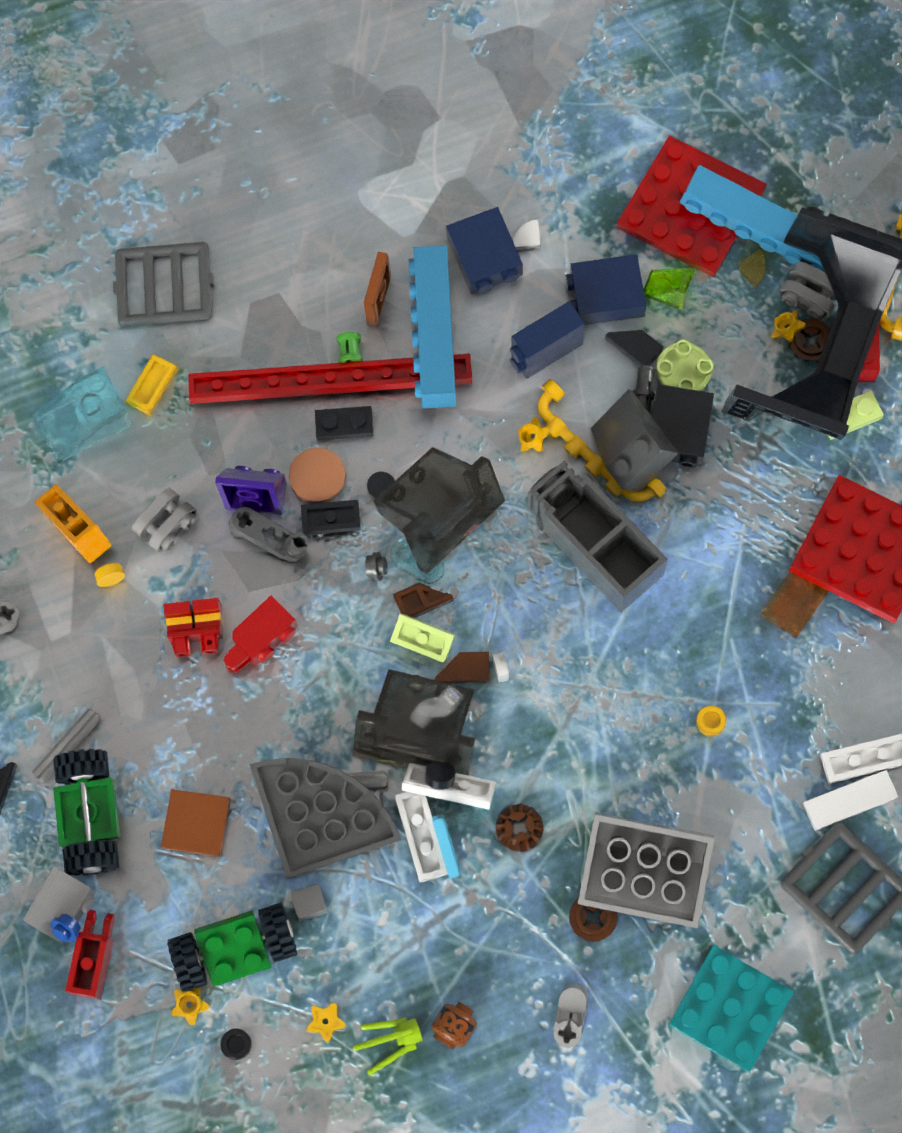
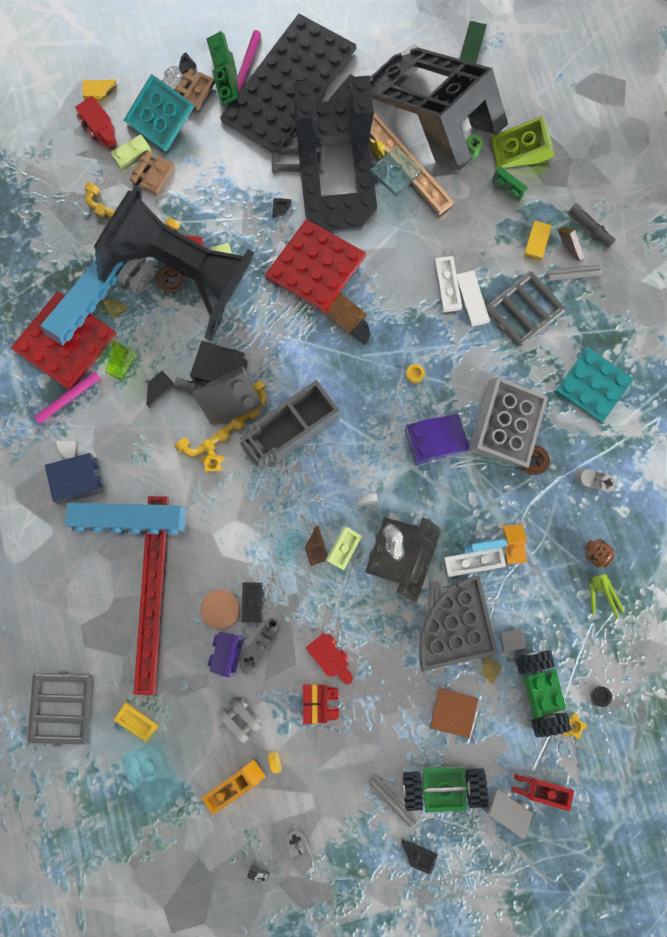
camera: 90 degrees left, 5 degrees up
blue plate [51,914,81,942] -> none
yellow plate [306,1003,346,1043] -> none
black plate [315,406,374,441] -> none
bright green bush [336,332,363,363] -> none
dark orange tile [363,251,391,326] -> none
dark grey plate [365,552,388,581] -> none
black tile [367,471,396,502] -> none
clear smoke windscreen [373,447,505,574] -> none
white tile [402,763,496,810] -> none
black tile [425,761,456,790] -> none
reddish brown tile [435,651,490,684] -> none
reddish brown gear [496,803,543,852] -> none
dark blue brick [510,301,585,379] -> none
dark blue brick [565,254,646,325] -> none
yellowish green dish [656,339,713,391] -> none
yellow plate [771,310,806,342] -> none
none -> dark pink piece [34,371,101,424]
none -> black tile [351,319,370,345]
none -> dark purple slope [404,414,469,466]
none -> clear yellow tile [482,656,503,683]
none -> light orange slope [502,524,528,564]

